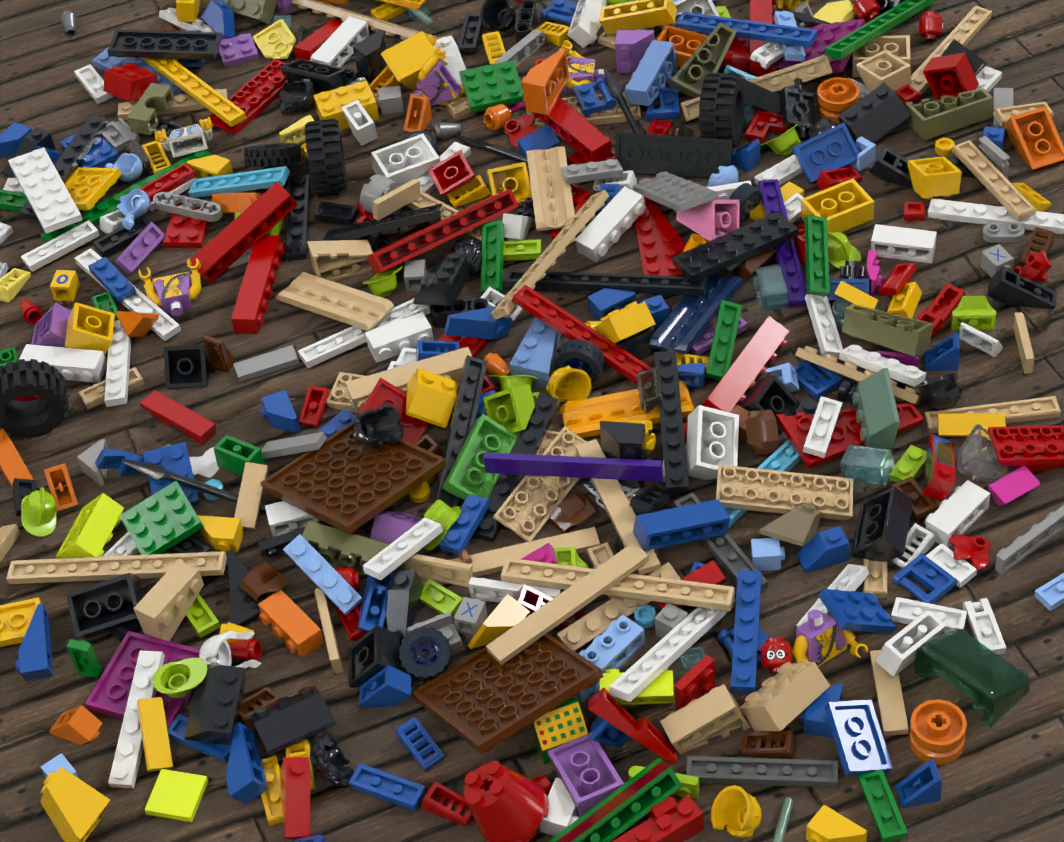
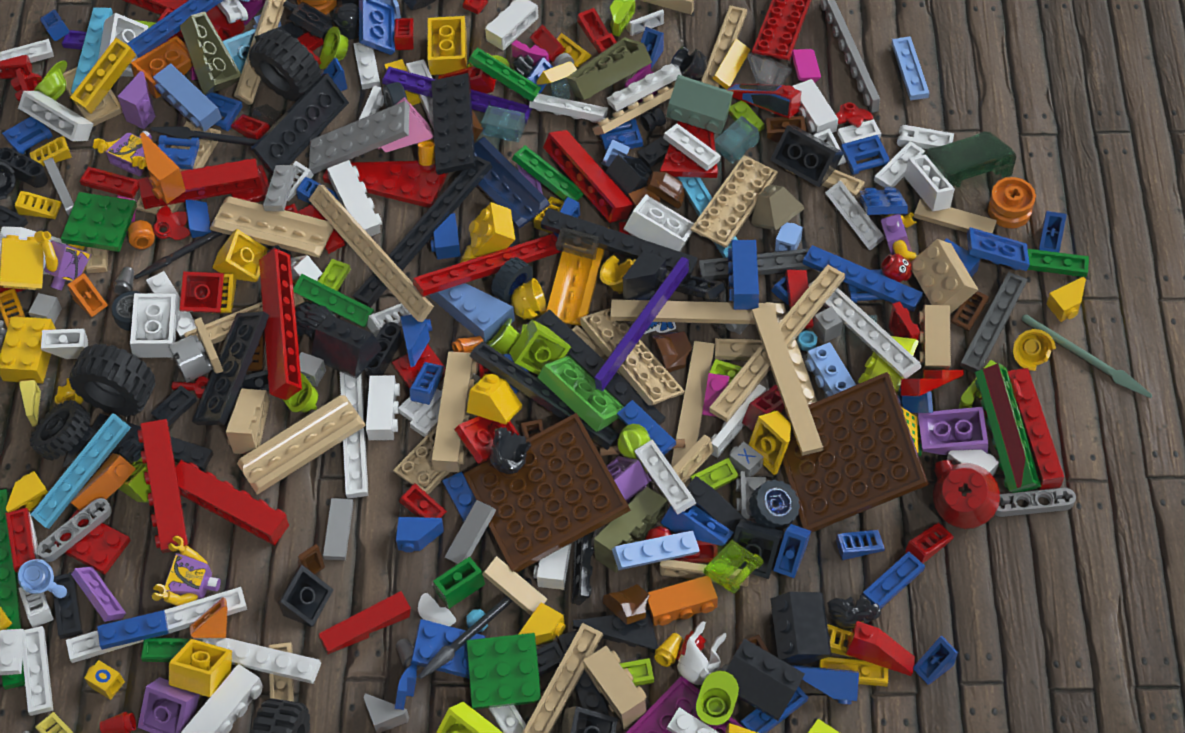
camera: 70 degrees left, 10 degrees up
blue slope [637,295,669,330] -> none
light blue hair [706,165,739,187] -> none
blue slope [797,526,849,573] -> none
none -> light grey tile [554,53,574,67]
none -> clear neon green plate [704,540,764,593]

